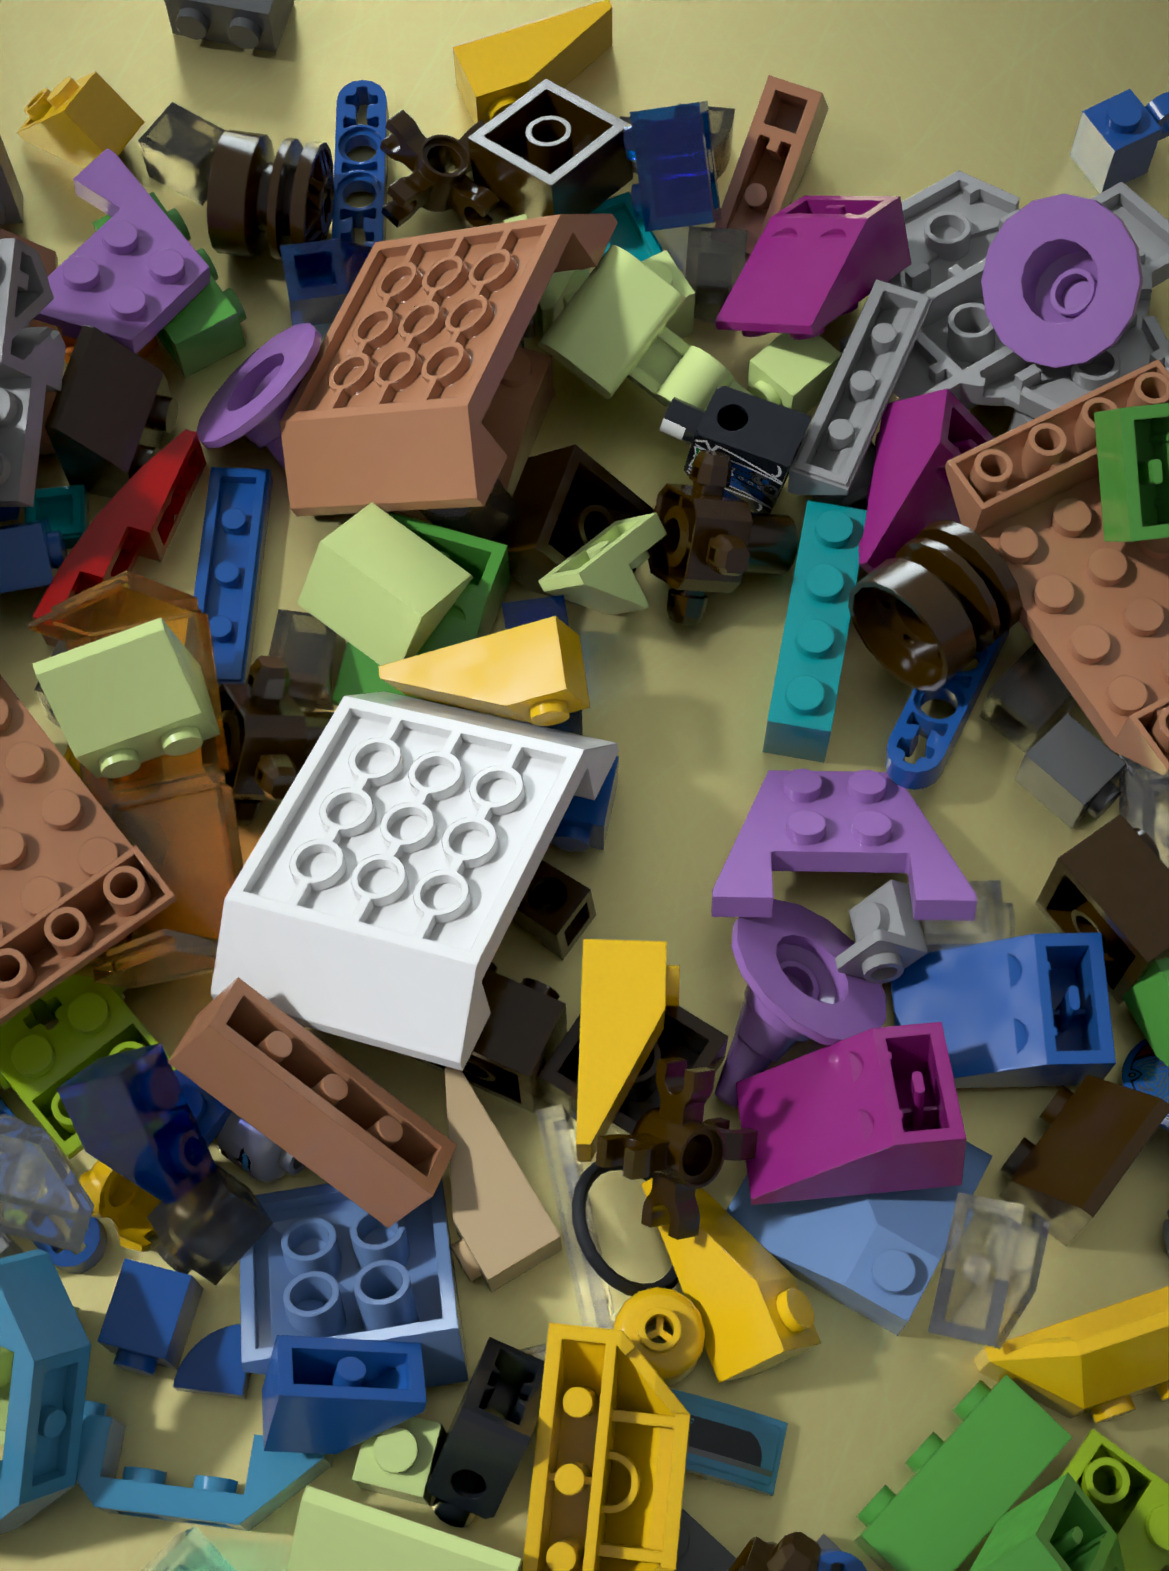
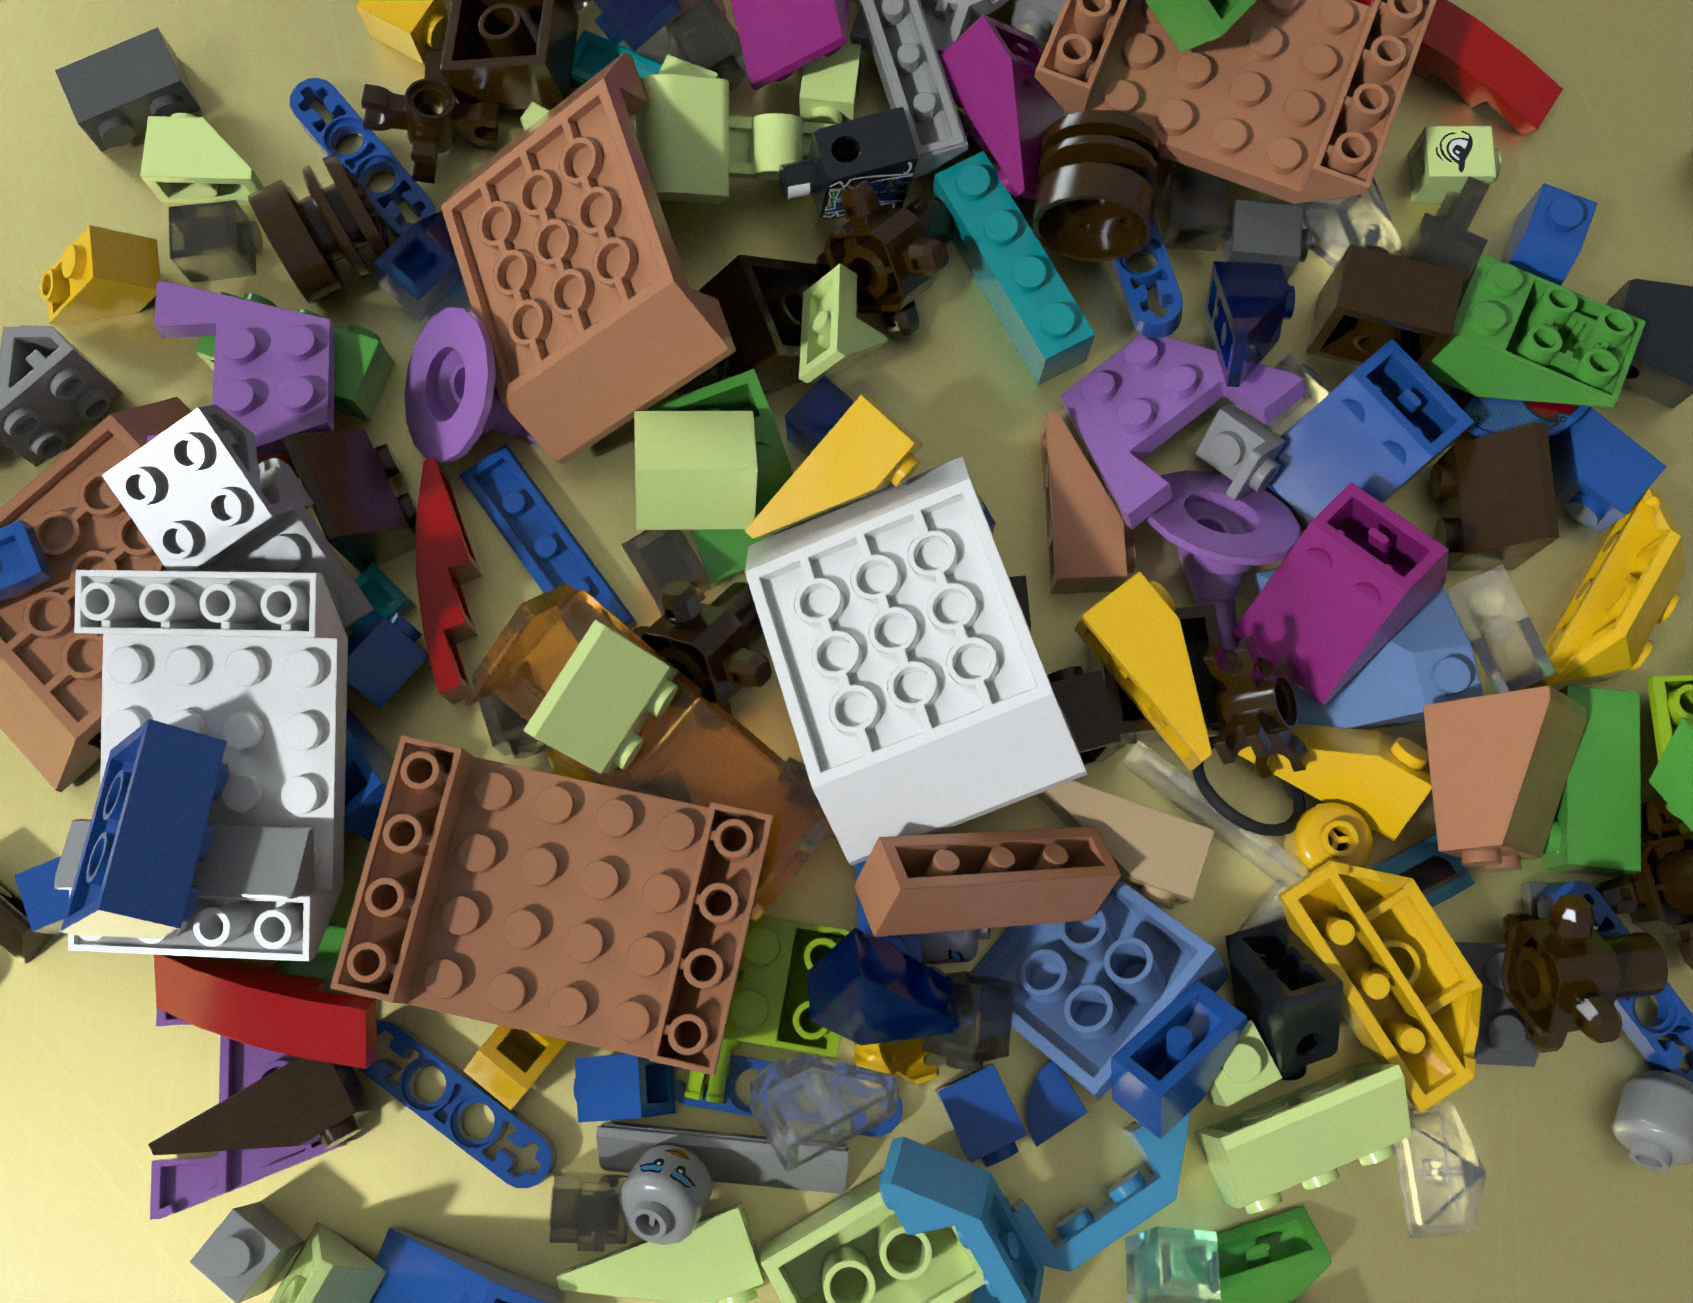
camera: 40 degrees left, 10 degrees up
none -> yellowish green slope [140,113,264,205]
none -> nougat slope [1040,412,1136,594]
none -> clear blue slope [1205,261,1295,387]
none -> nougat slope [1423,686,1587,873]

